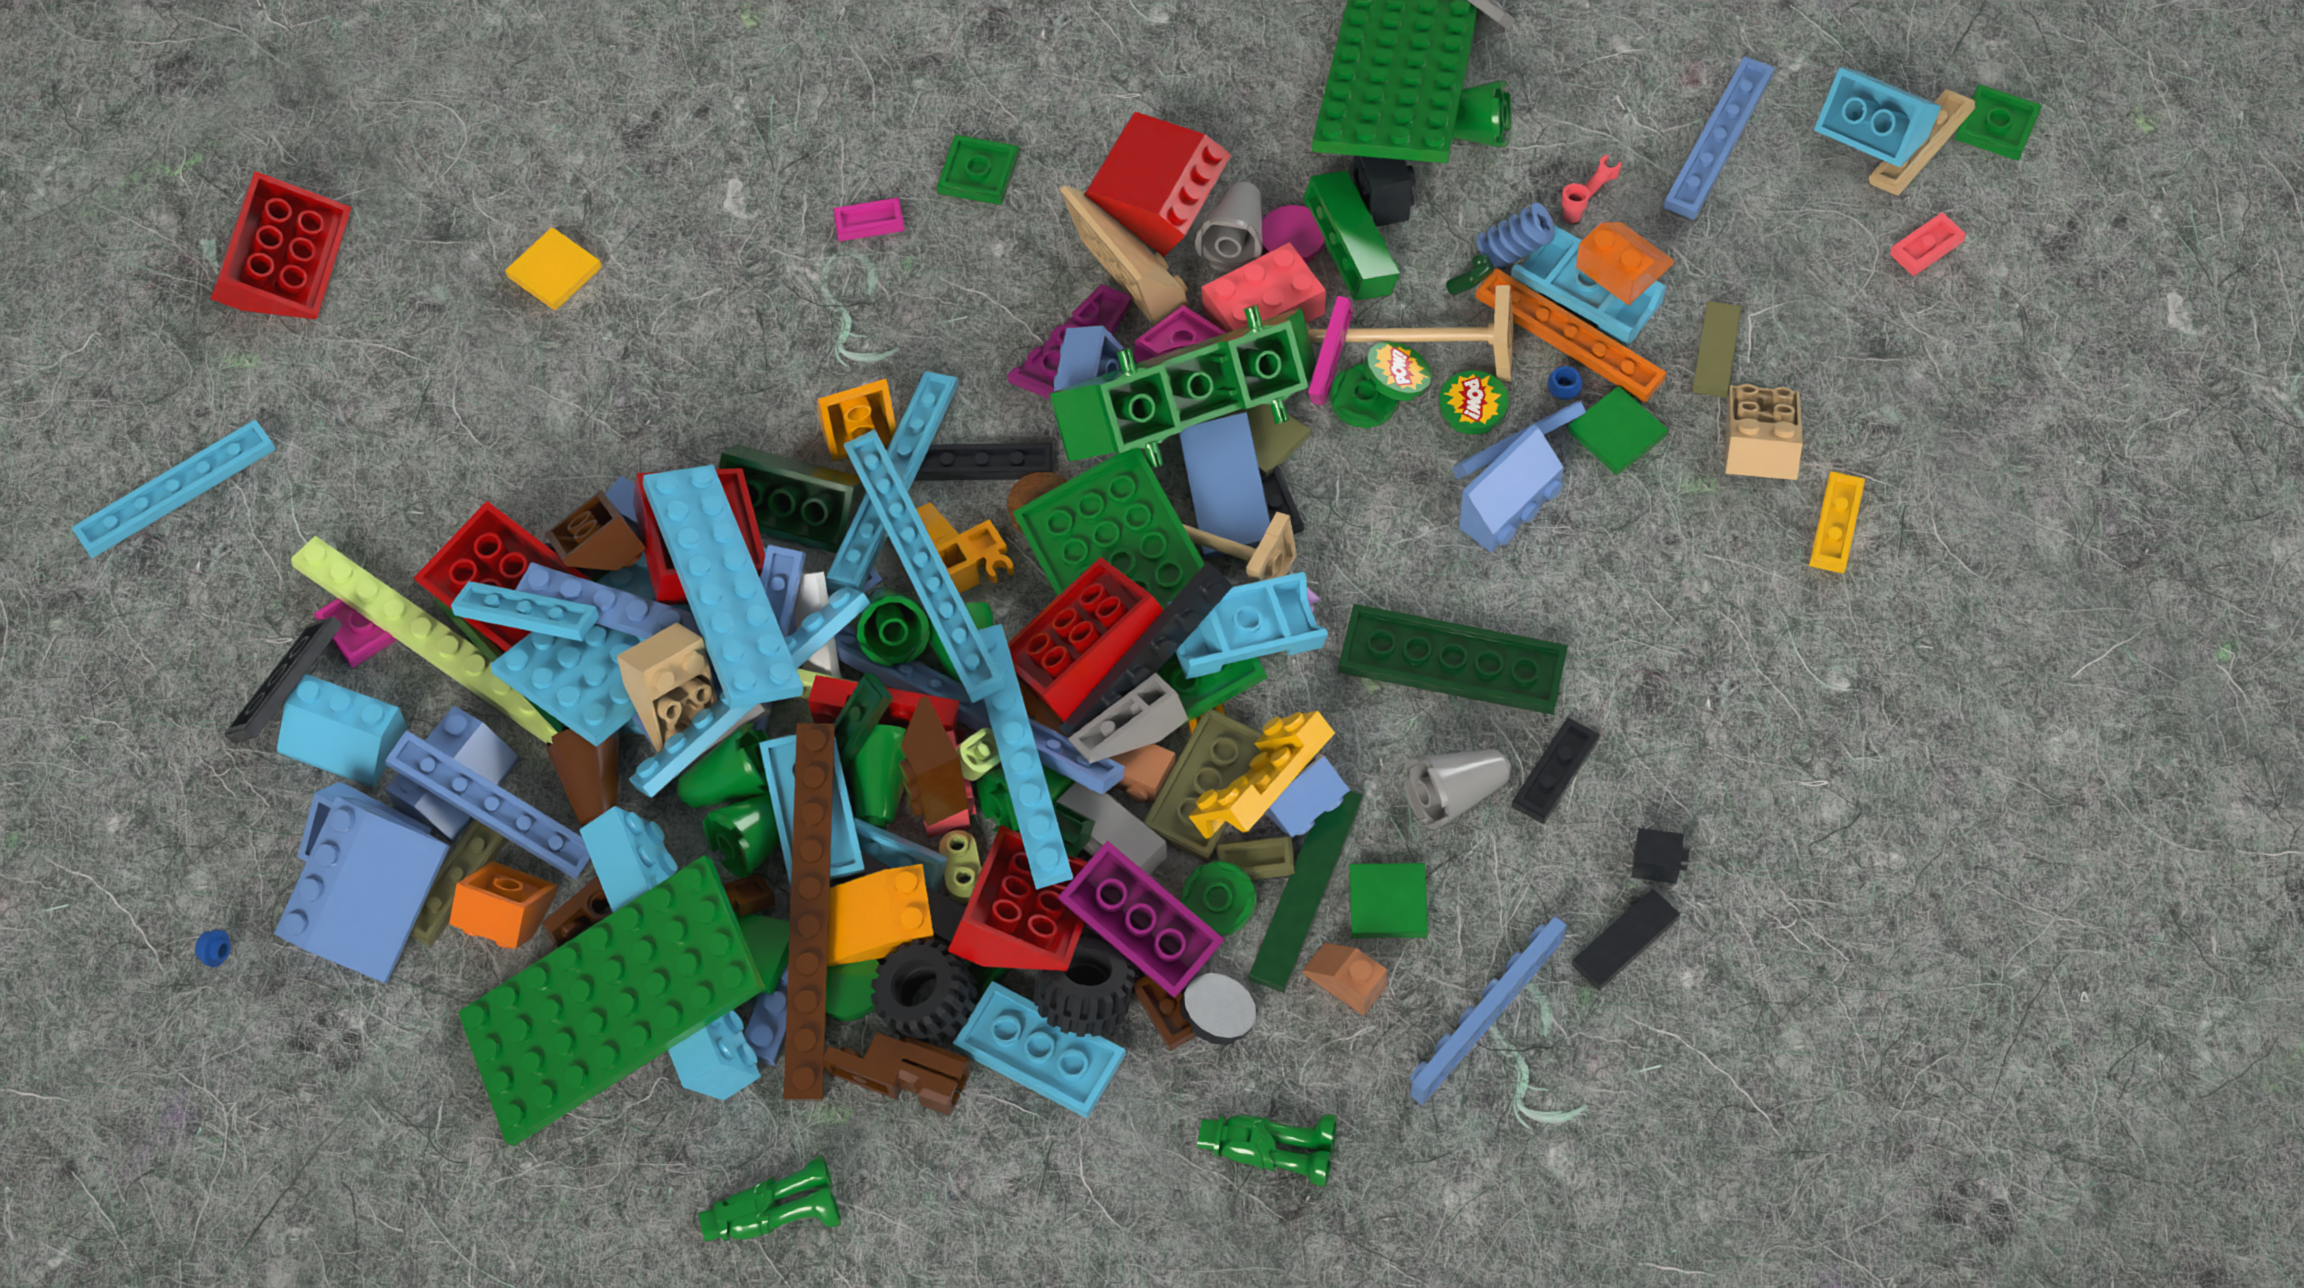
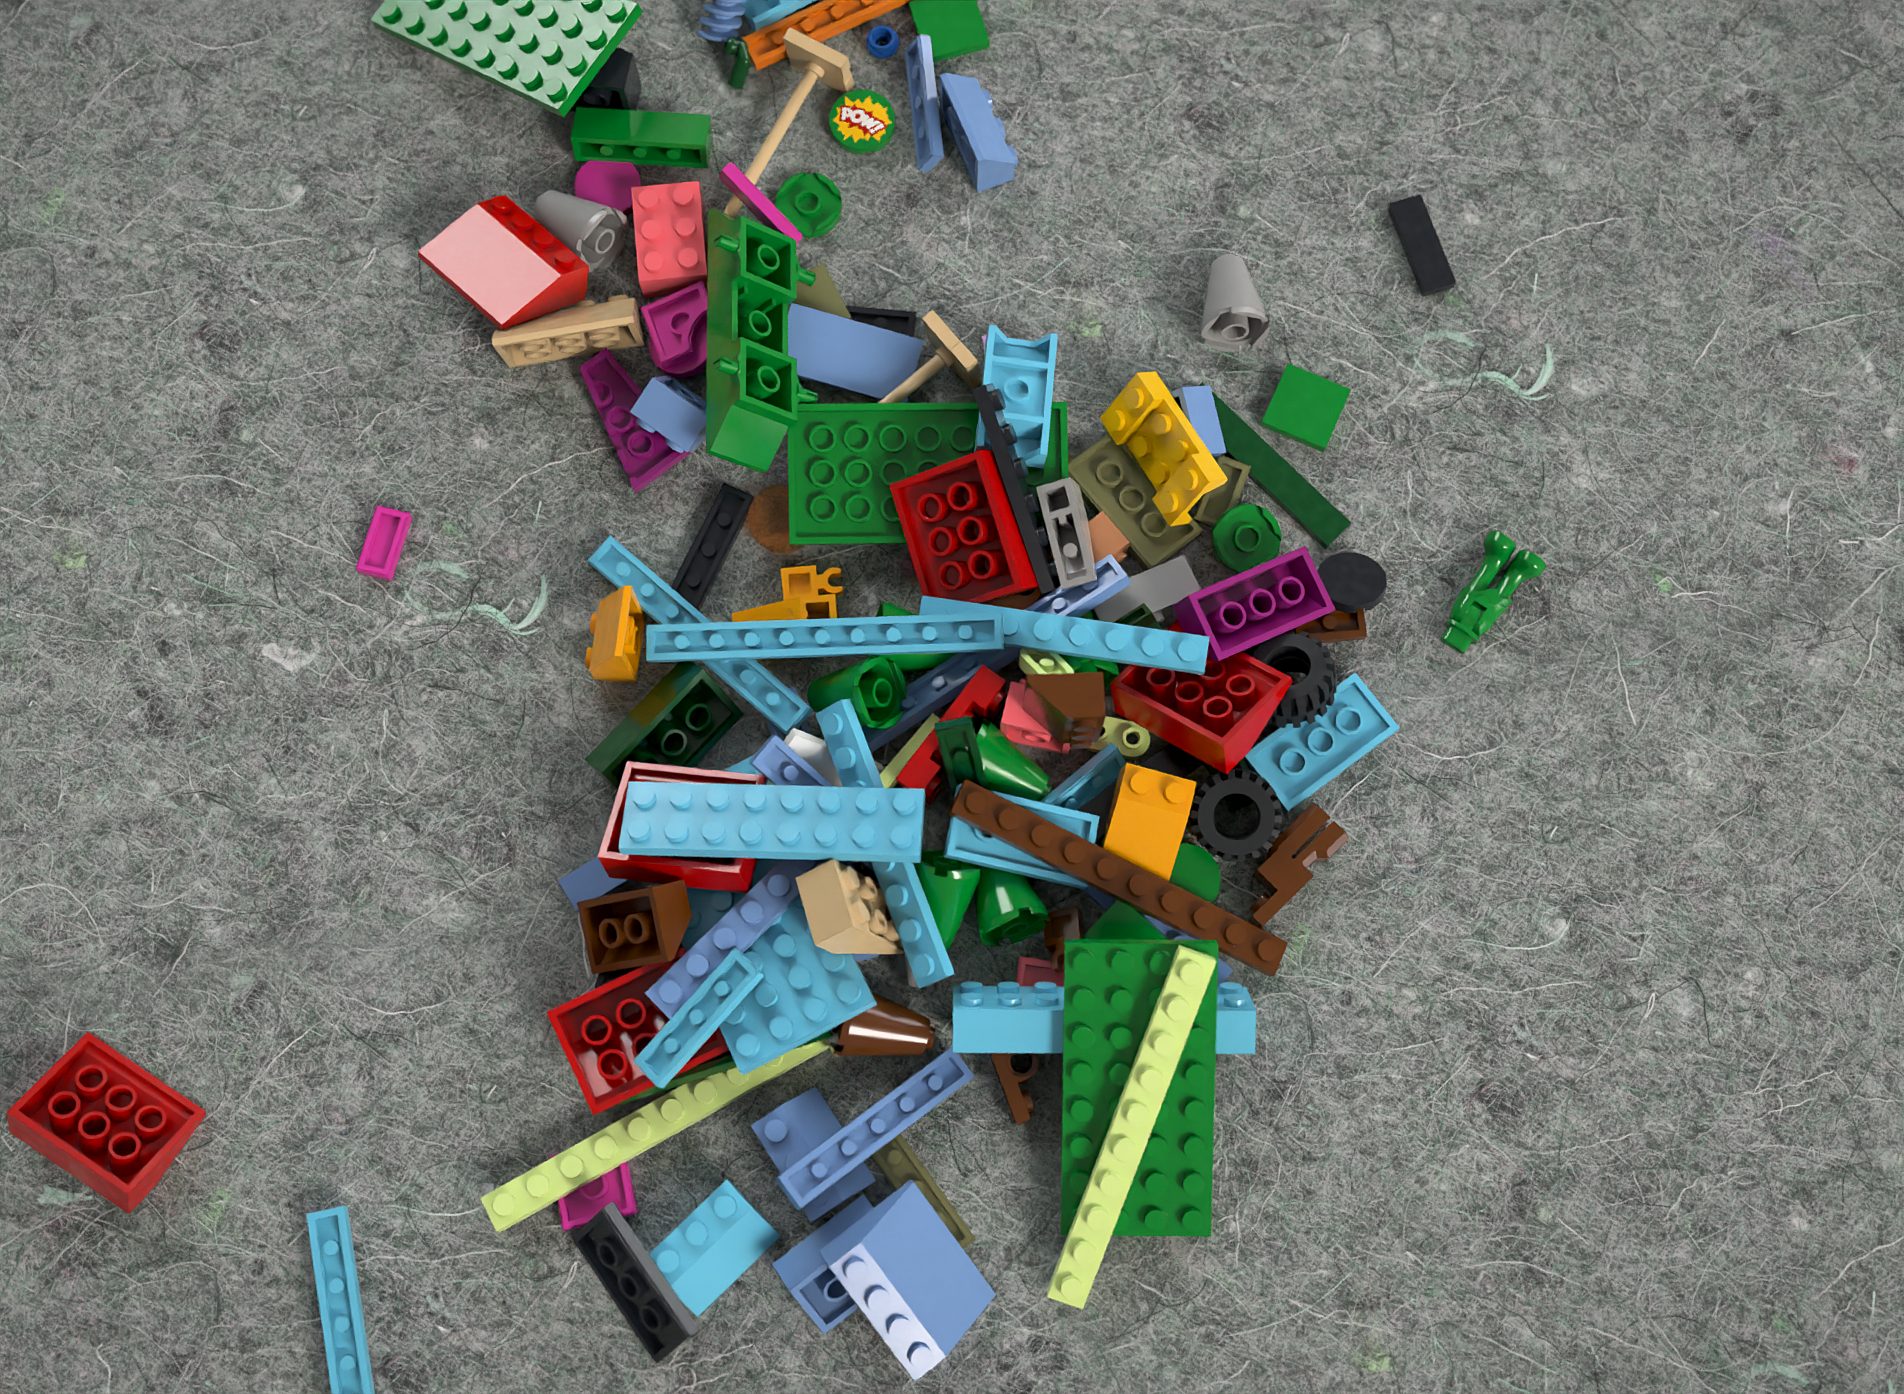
camera: 70 degrees left, 15 degrees up
orange slope [449,861,558,949] -> none
yellow tile [505,227,602,311] -> none
green piece [698,1155,842,1242] -> none
green tile [937,134,1019,205] -> none
nougat slope [1302,942,1388,1016] -> none
dark green plate [1338,604,1568,715] -> none
tile [1363,341,1432,401] -> none
medium blue plate [1410,916,1567,1106] -> none
black tile [1511,718,1600,825] -> none
black brick [1631,828,1689,884] -> none
none -> yellowish green plate [1047,945,1217,1309]

